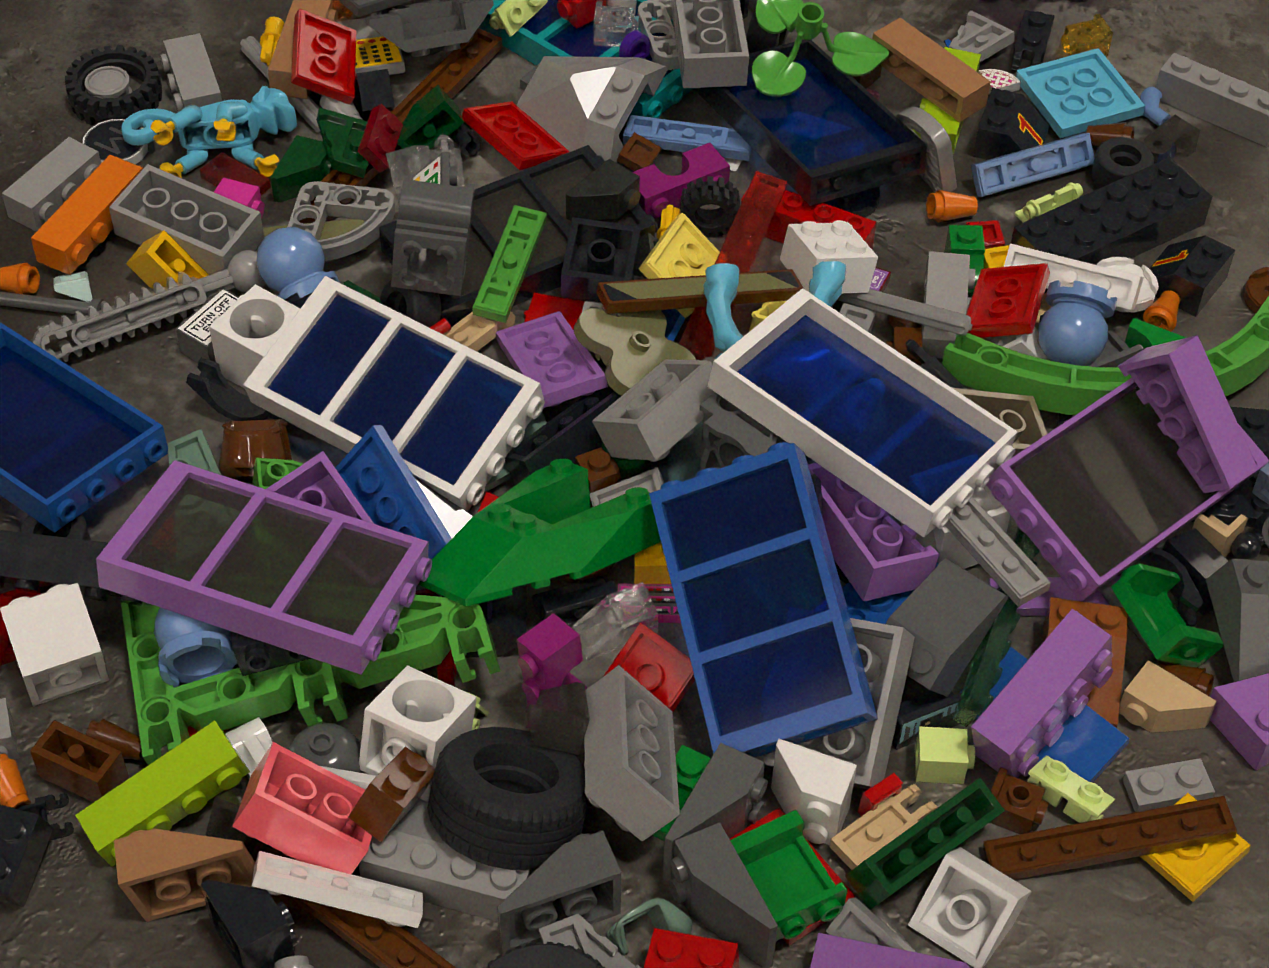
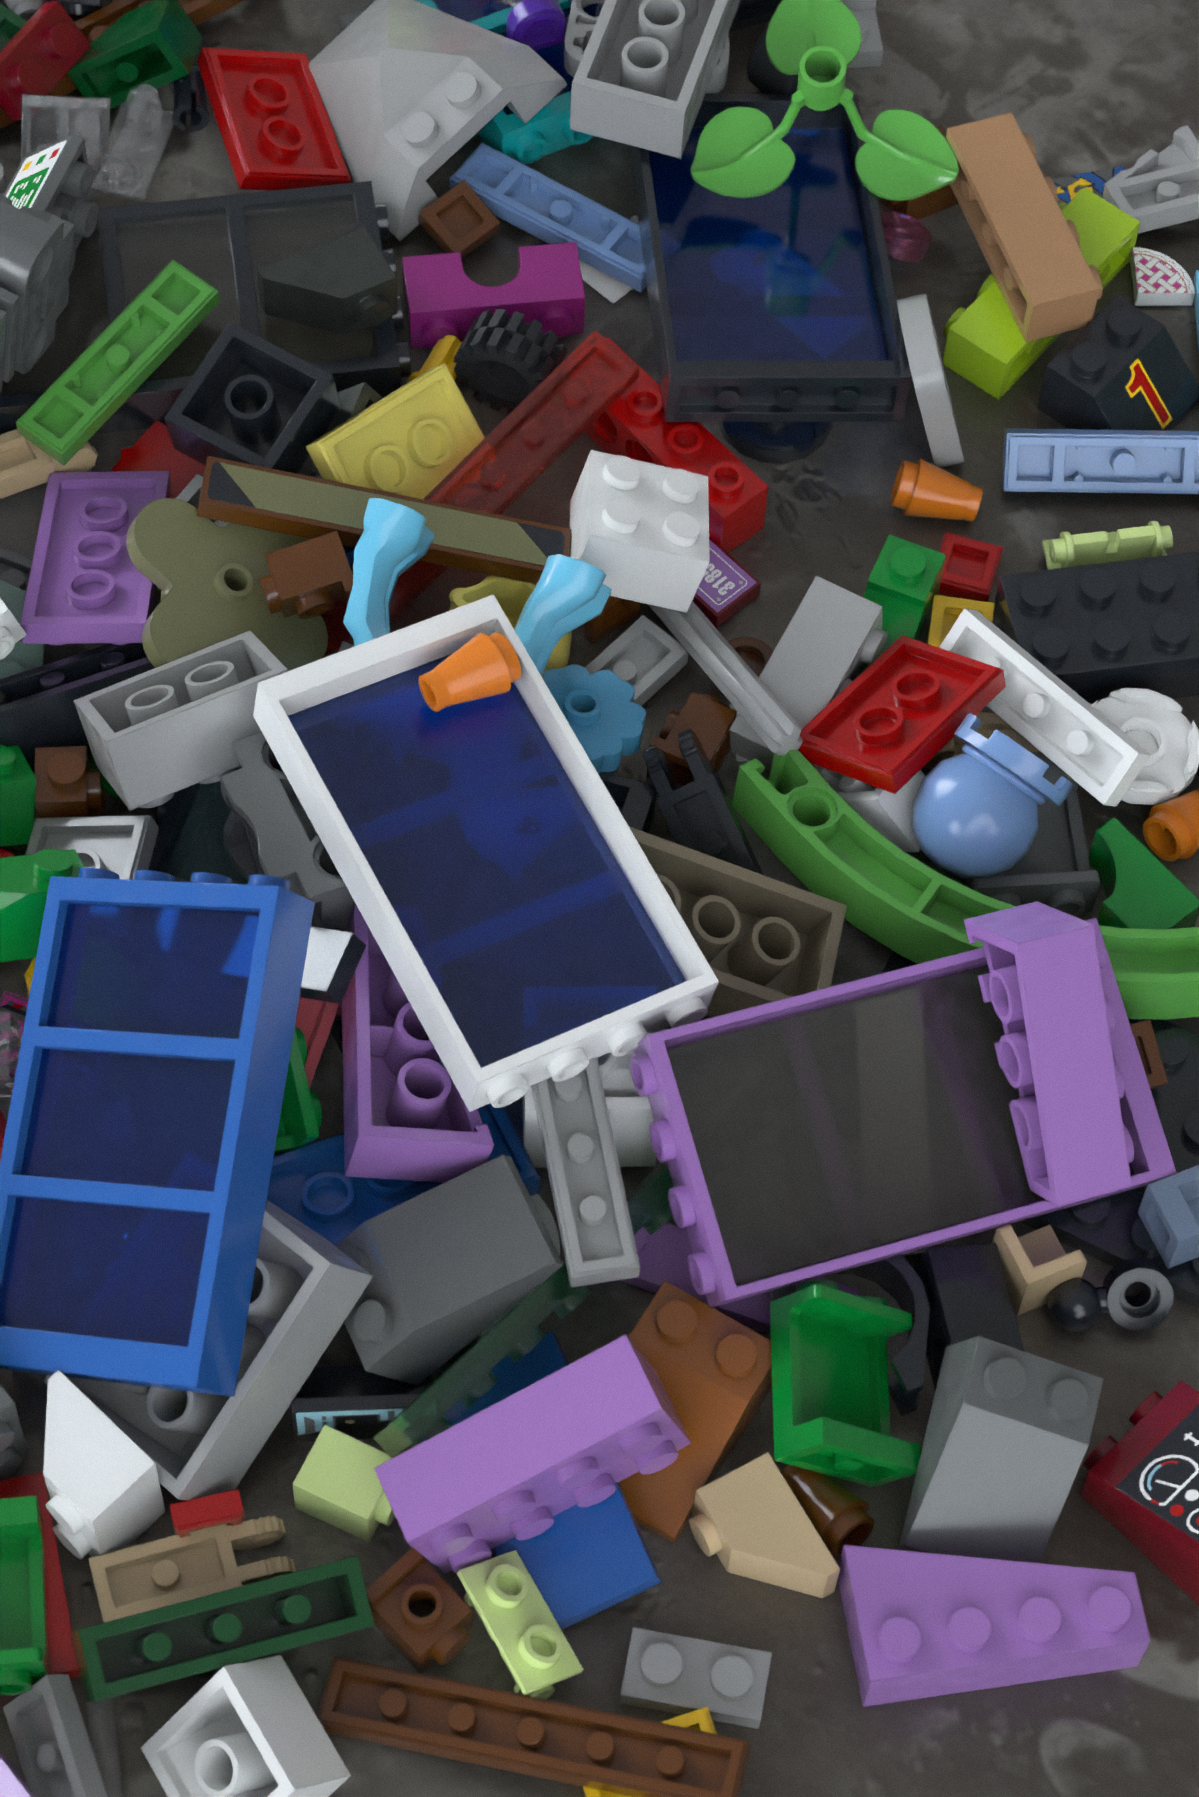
camera: 20 degrees right, 10 degrees up
none -> reddish brown brick [259,531,353,619]
none -> orange cone [418,632,521,712]

